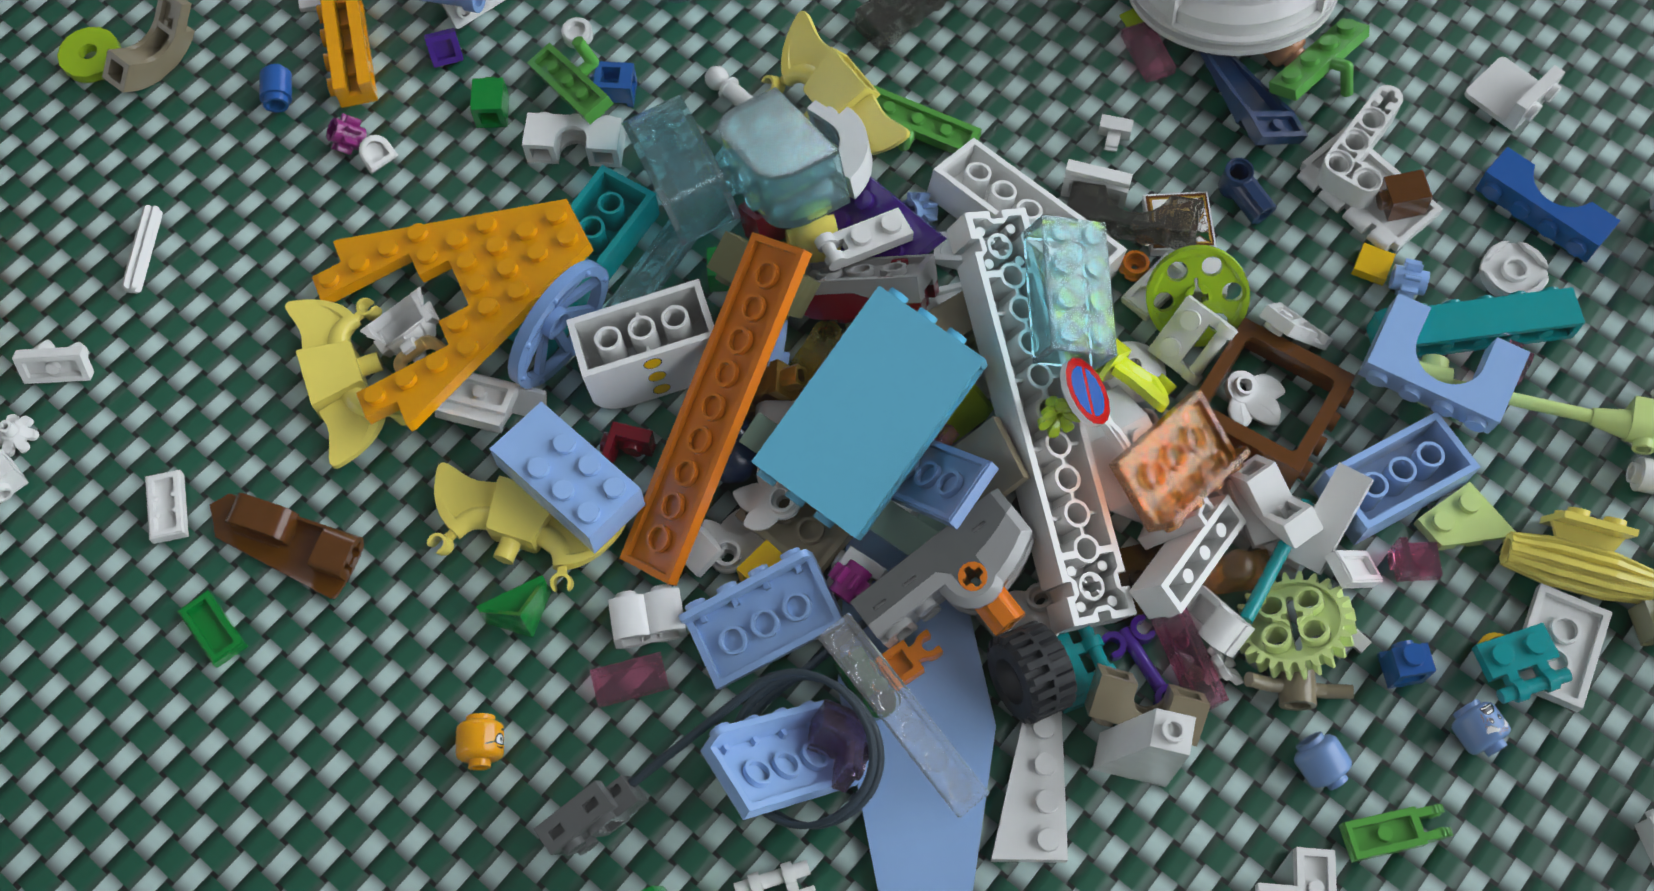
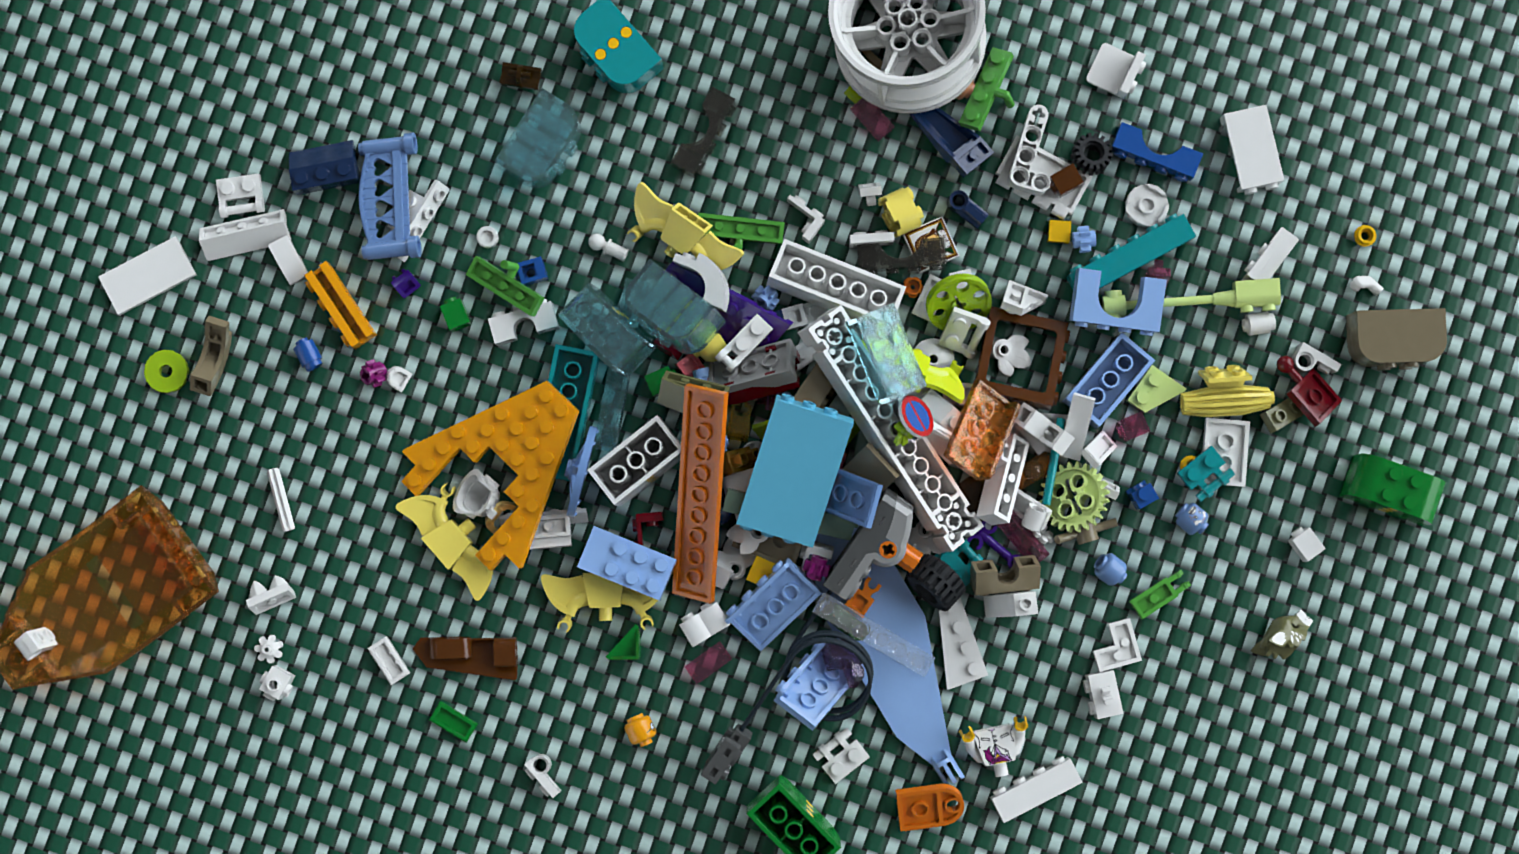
camera: 20 degrees left, 20 degrees up
none -> white plate [524,754,562,798]
none -> white bracket [787,195,825,244]
none -> light yellow brick [878,187,924,238]
none -> black tyre [1071,133,1113,176]

